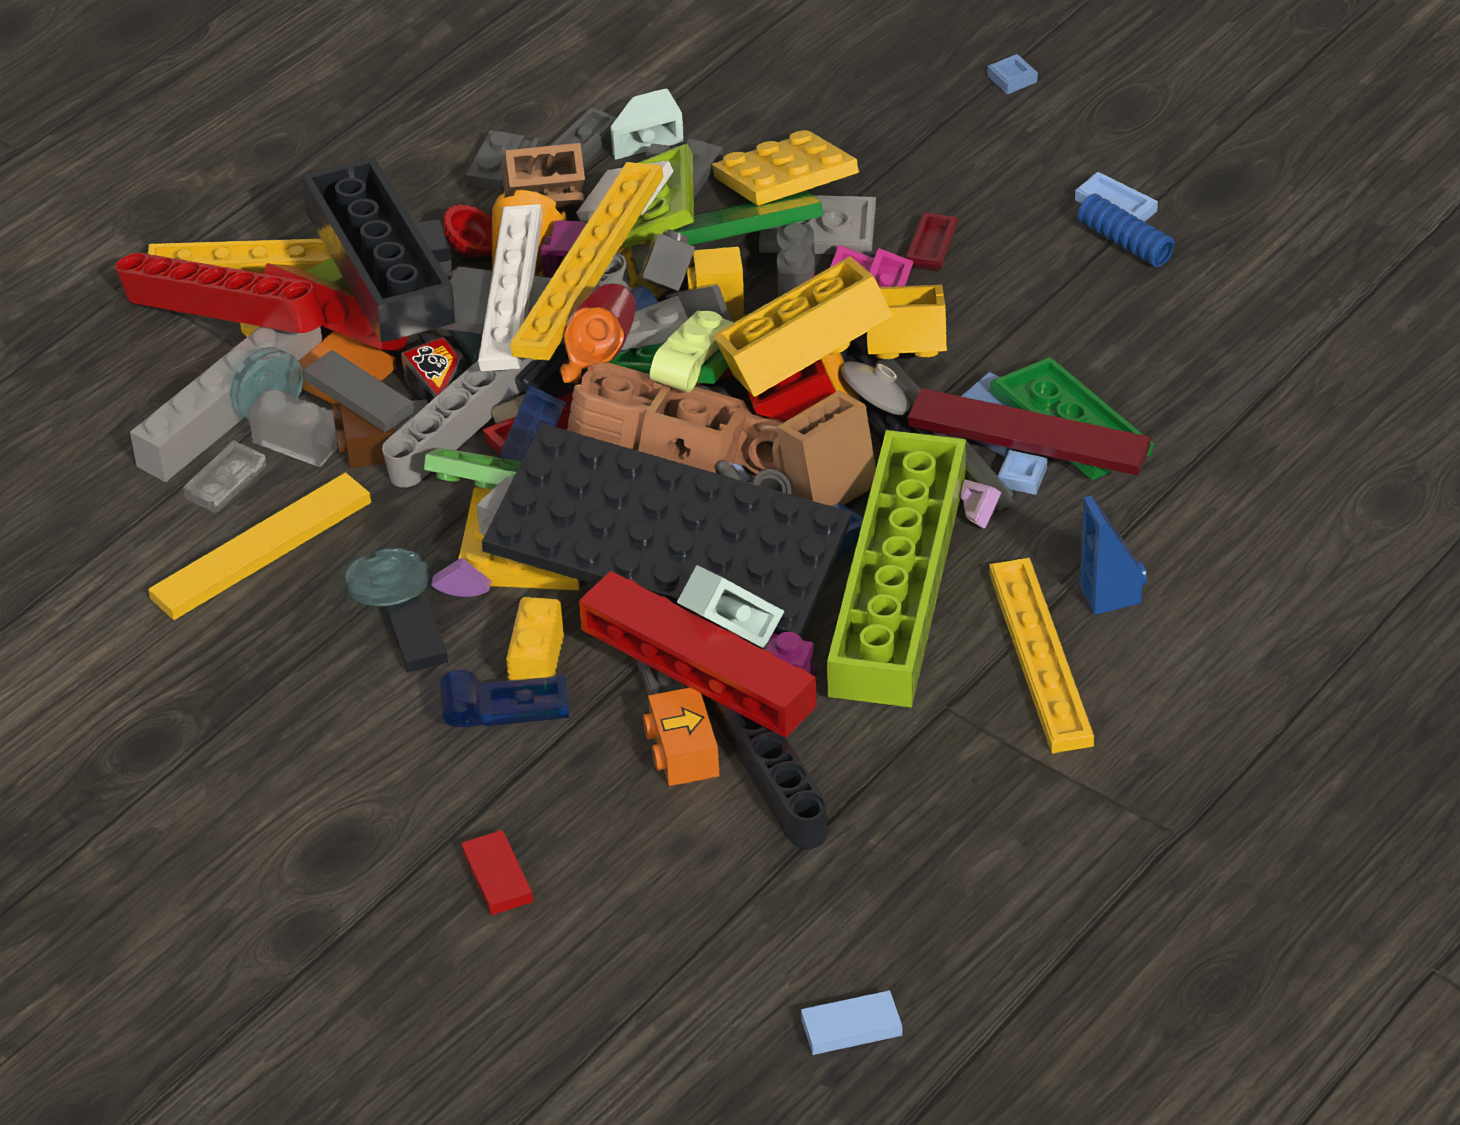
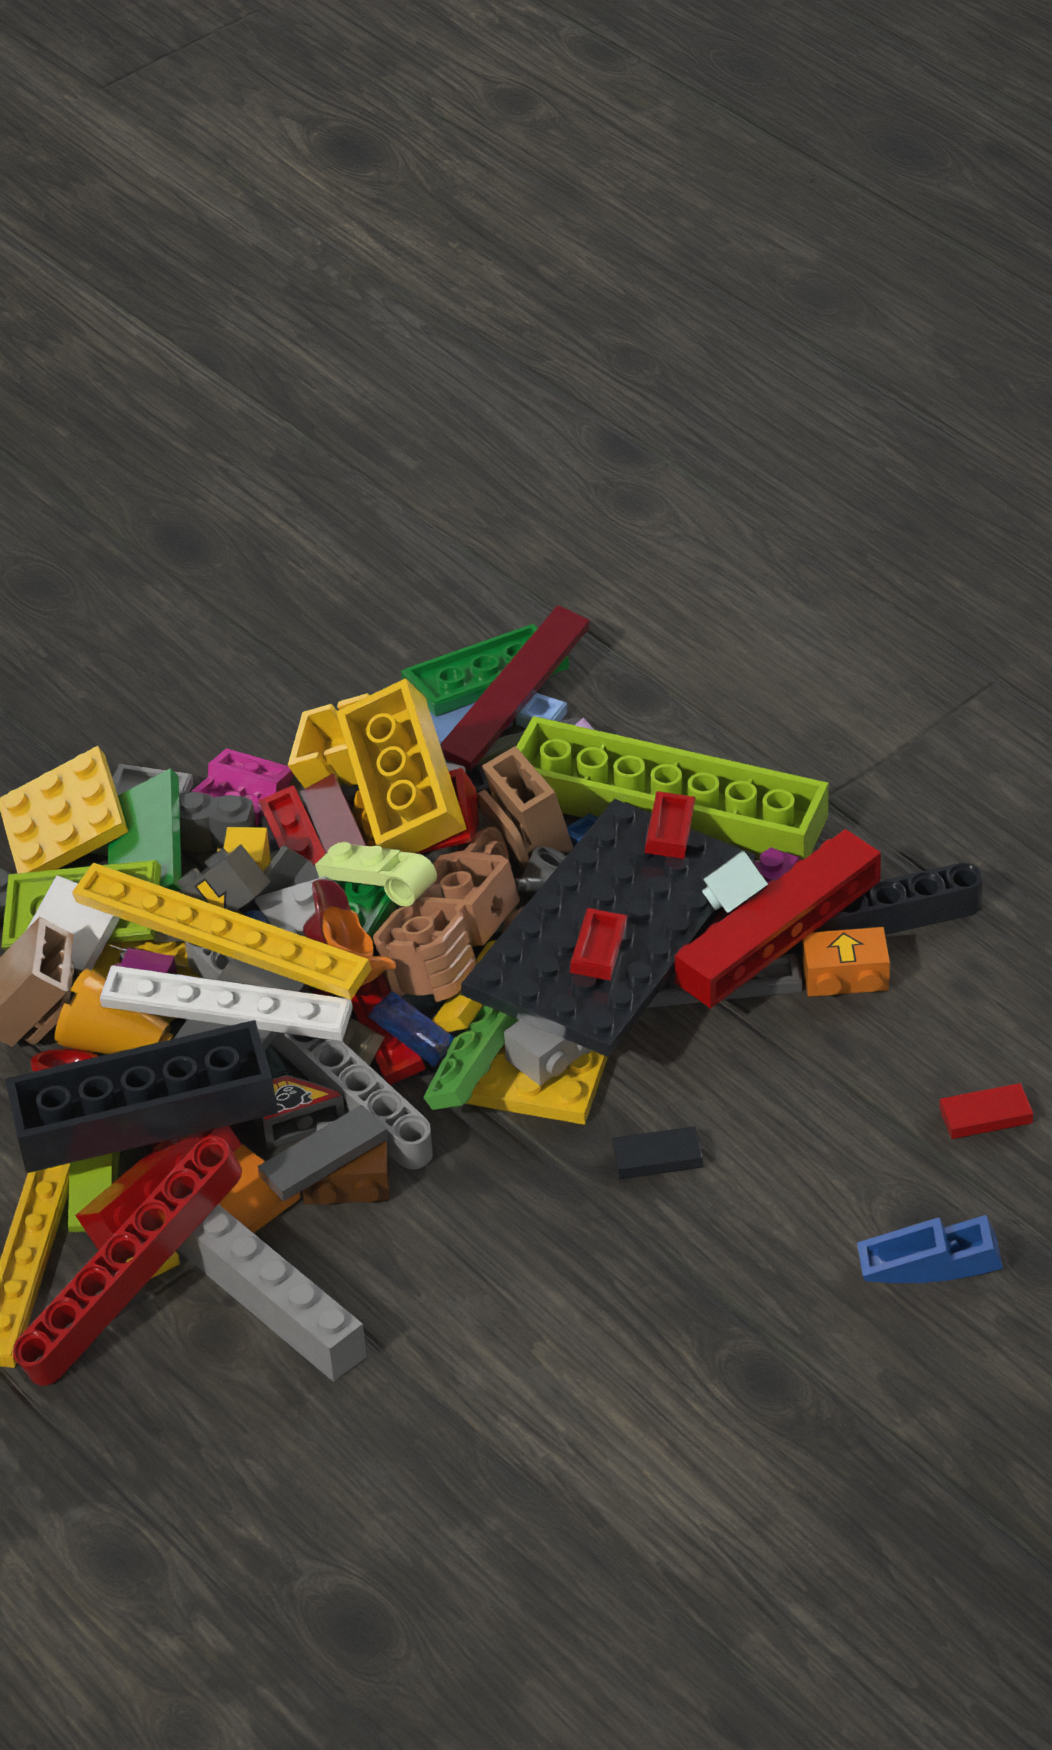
camera: 80 degrees left, 0 degrees up
yellow tile [148,472,371,620] -> none
clear plate [183,440,266,513] -> none
clear light blue tile [230,347,304,424] -> none
clear brick [247,388,338,467] -> none
clear light blue tile [345,548,429,606] -> none
medium lavender tile [431,558,491,597] -> none
clear blue plate [440,670,569,727] -> none
yellow brick [506,597,564,695] -> none
dark red tile [905,212,959,272] -> none
yellow tile [989,558,1094,753] -> none
light blue tile [1075,172,1158,222] -> none
blue piece [1078,193,1174,267] -> none
blue slope [1080,496,1147,615] -> none
none -> red tile [570,908,628,981]
none -> red tile [645,791,696,859]
none -> blue slope [857,1215,1003,1283]

